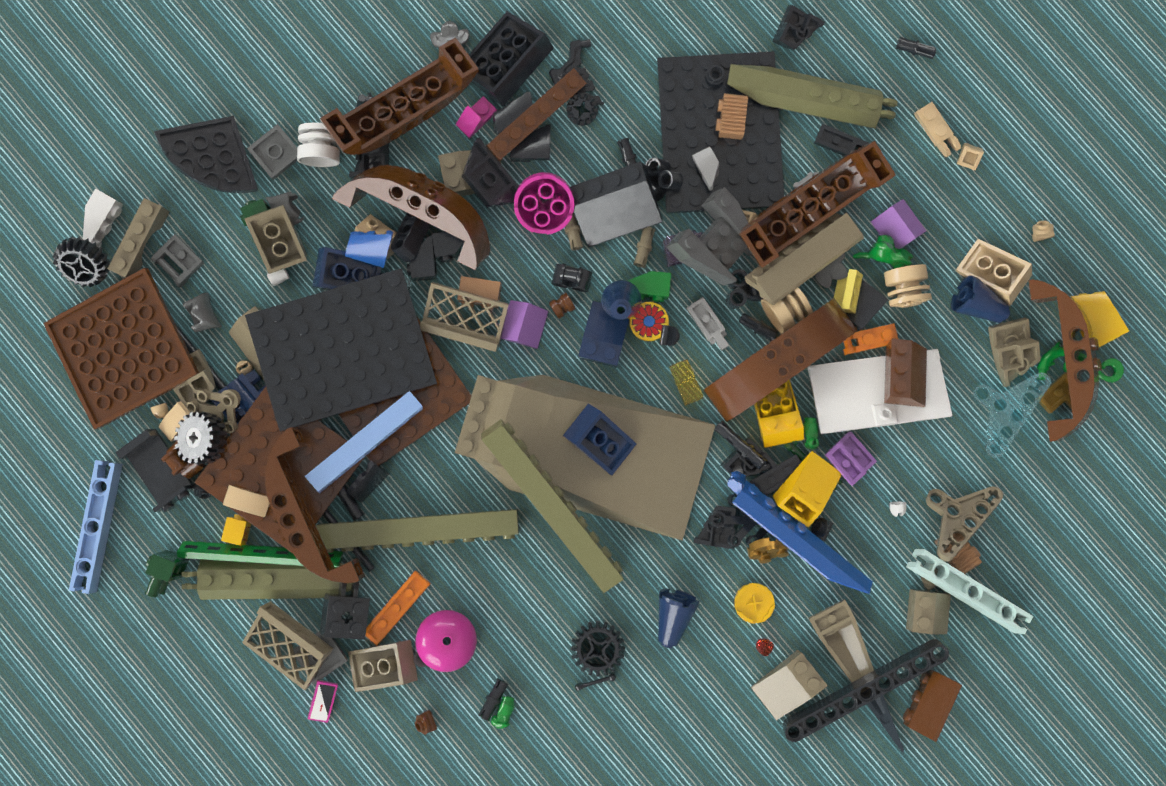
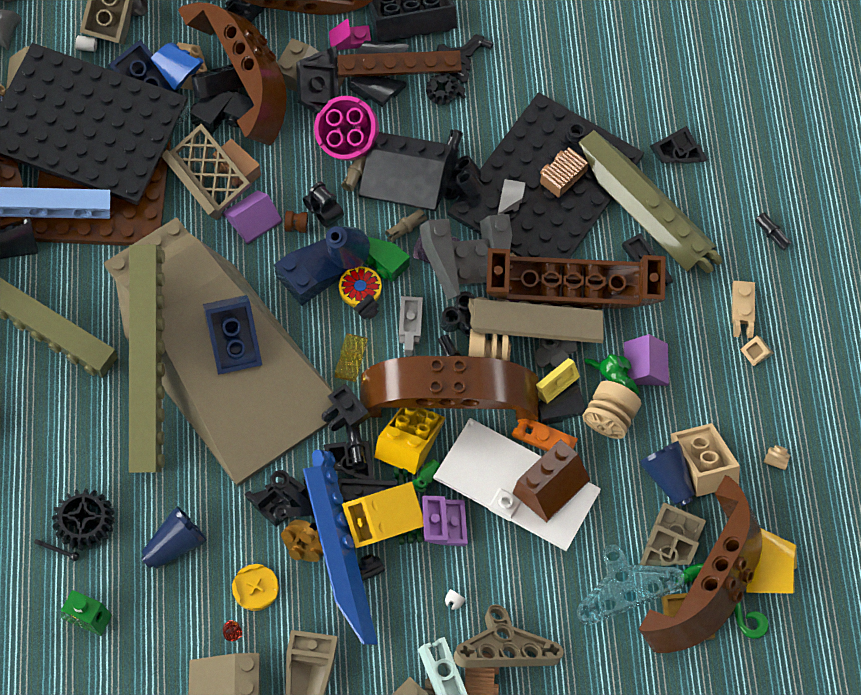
camera: 30 degrees right, 20 degrees down
none -> green torso [61,590,112,636]
none -> black hinge [321,383,371,432]

